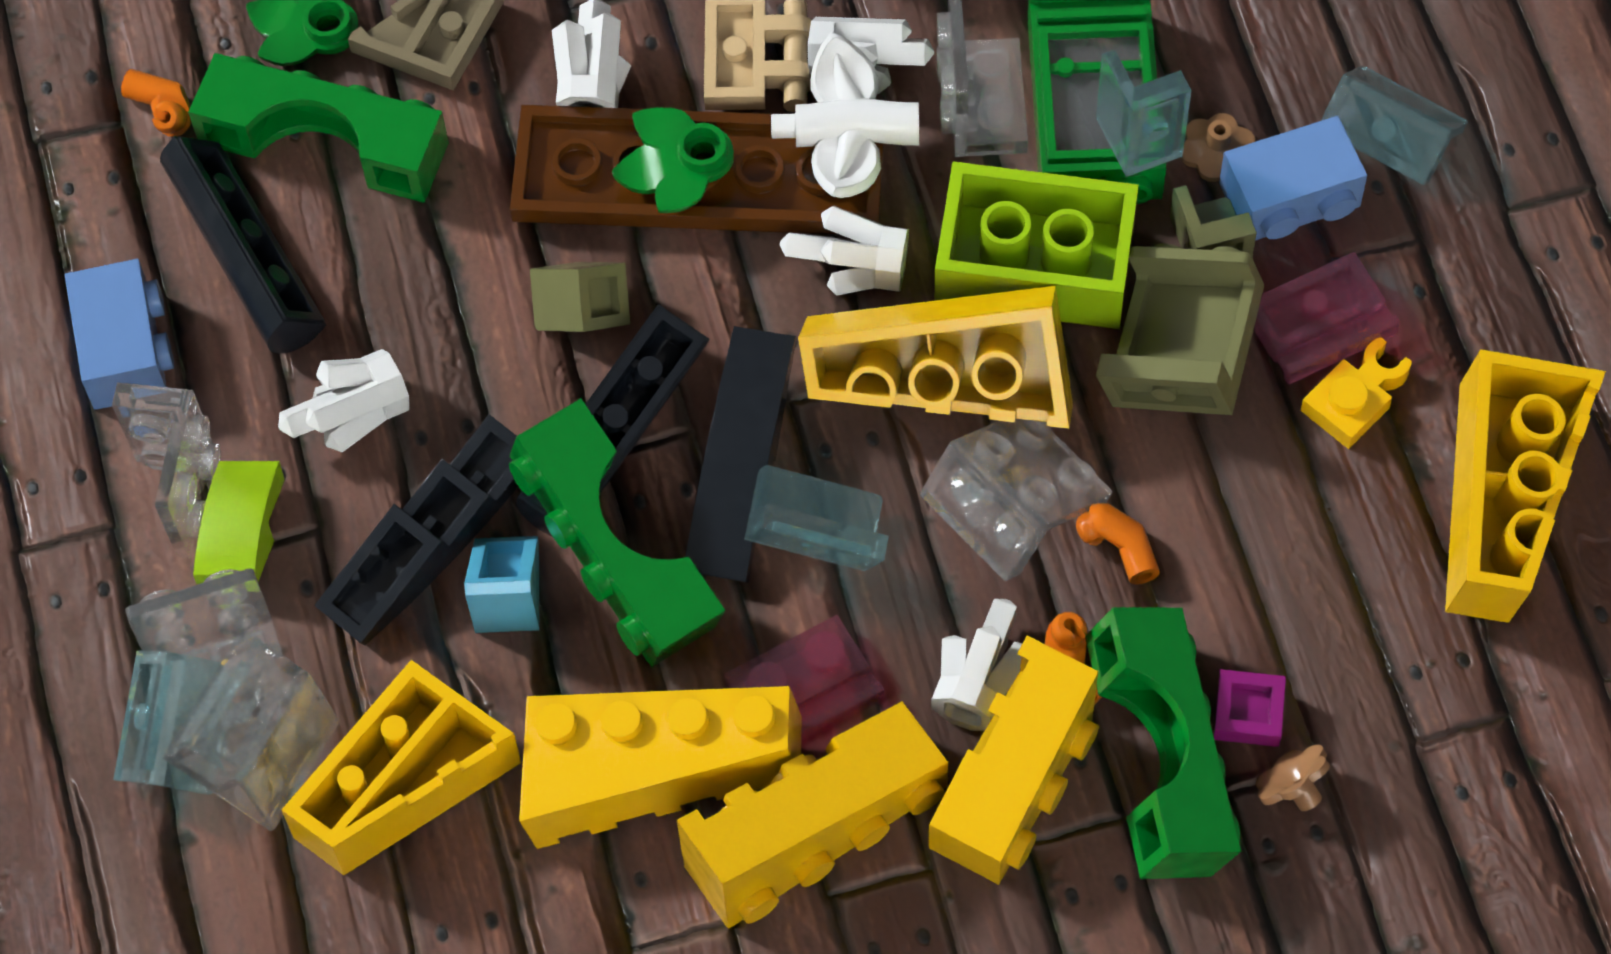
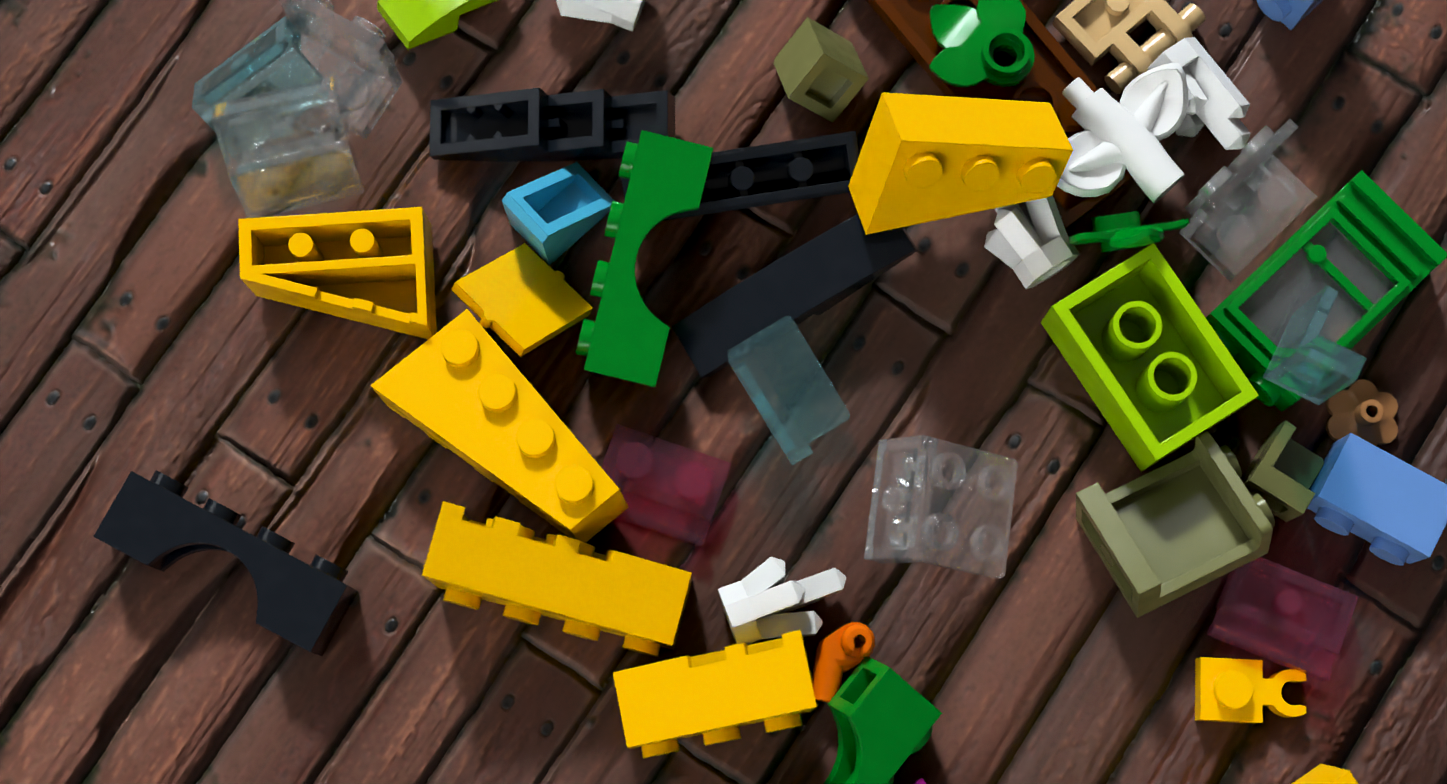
camera: 45 degrees right, 15 degrees up
yellow wedge [798,286,1073,429] -> none
orange arm [1076,503,1160,585] -> none
none -> yellow piece [451,243,593,357]
none -> yellow wedge [848,92,1073,235]
none -> green plate [1069,211,1189,252]

